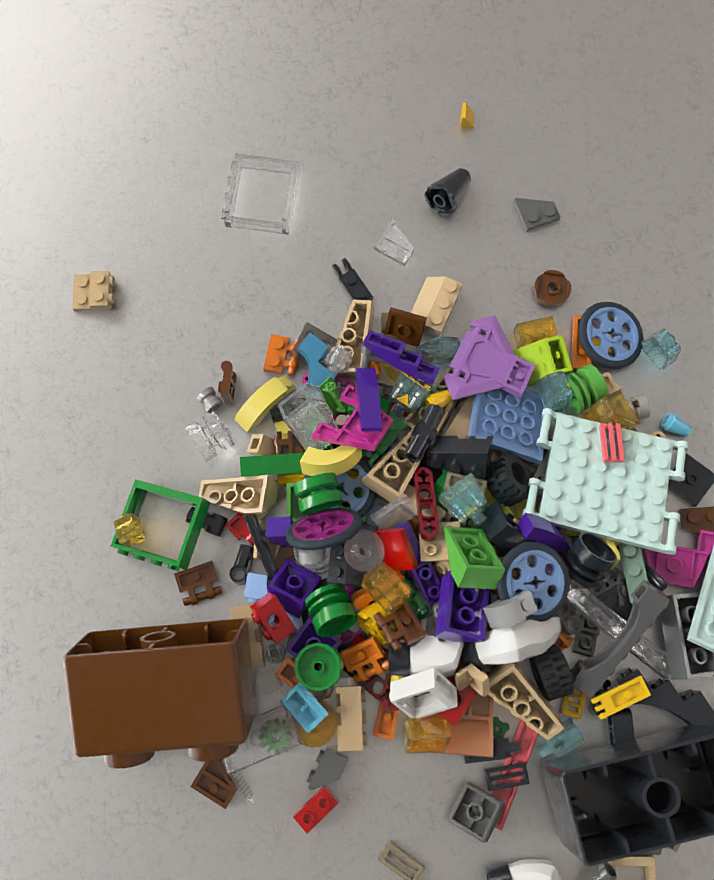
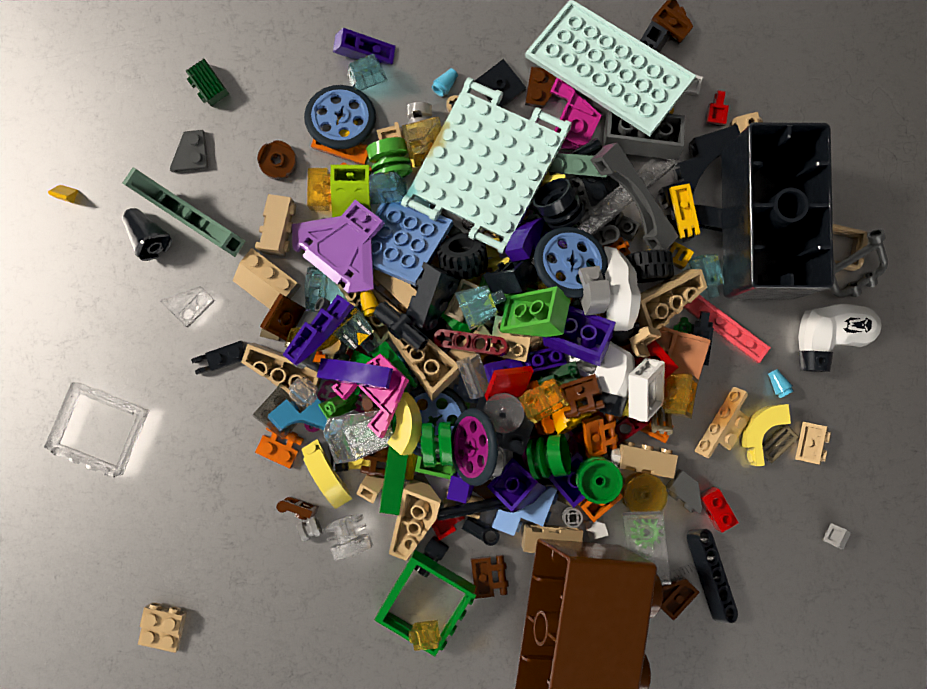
camera: 80 degrees left, 10 degrees up
red brick [250,592,296,644] -> none
medium azure hinge [280,682,328,733] -> none
dark grey brick [448,782,505,843] -> none
black tile [484,762,530,791] -> none
coral tile [599,423,624,463] -> none
none -> sand green arch [122,167,246,257]
none -> dark green brick [186,59,229,106]
none -> tan wedge [255,194,296,257]
none -> dark purple slope [333,28,395,65]
none -> dark tan tile [651,407,673,435]
none -> black beam [686,529,738,623]
none -> tan bracket [695,387,750,459]
none -> light yellow arch [741,404,791,466]
none -> medium azure cone [768,369,794,398]

